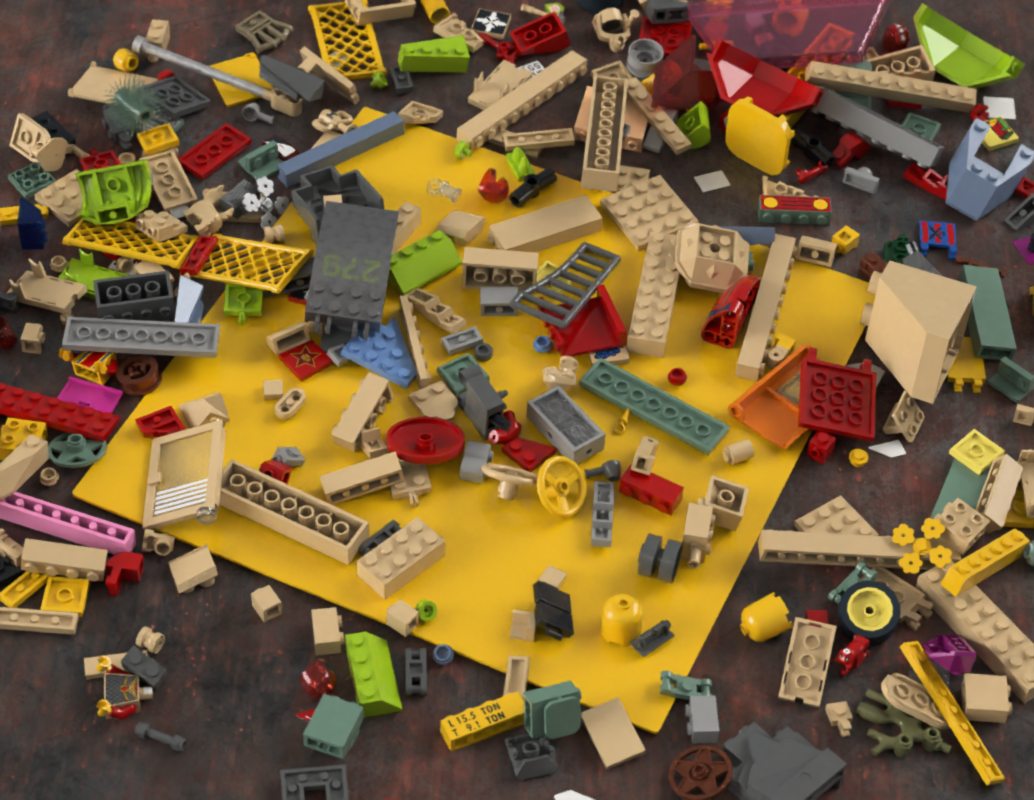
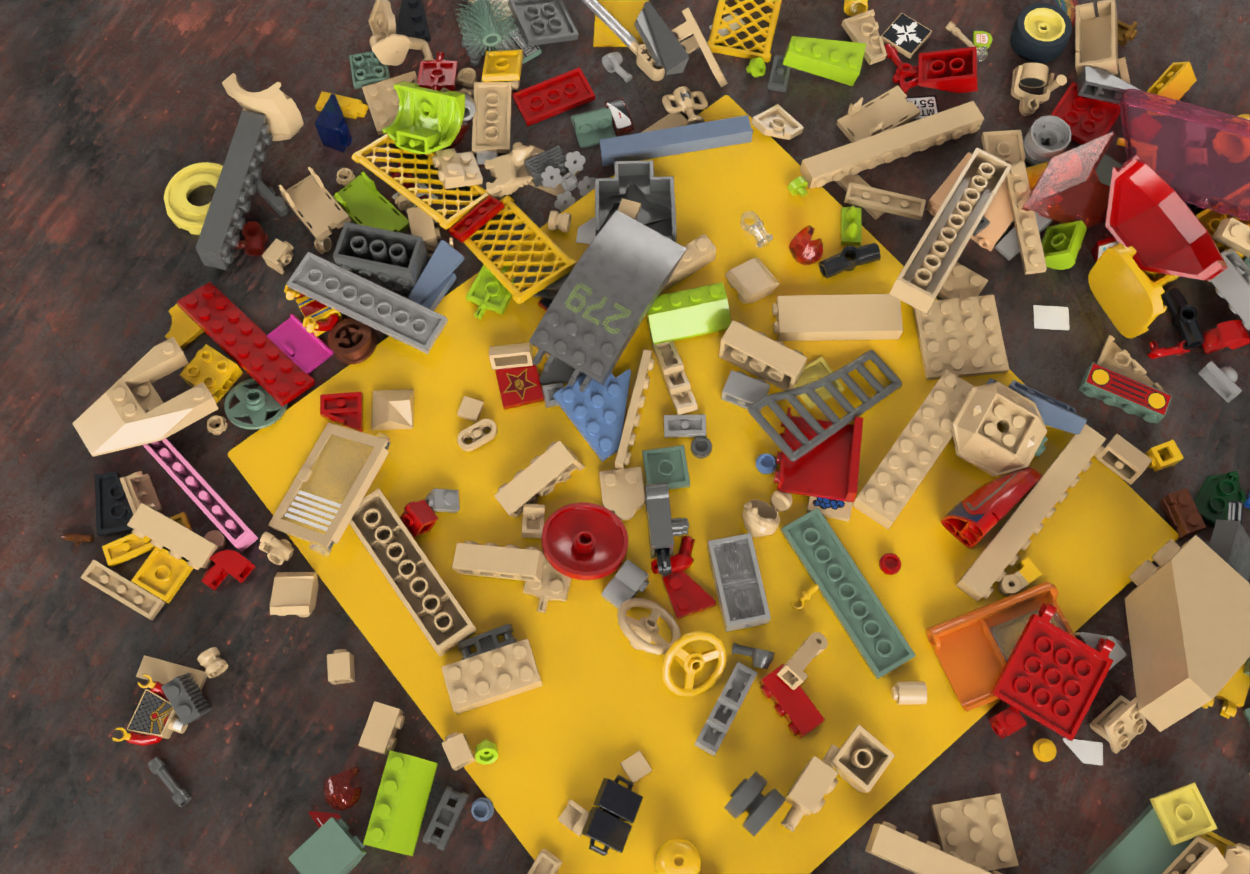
camera: 30 degrees right, 20 degrees up
none -> white sticker [576,217,596,244]

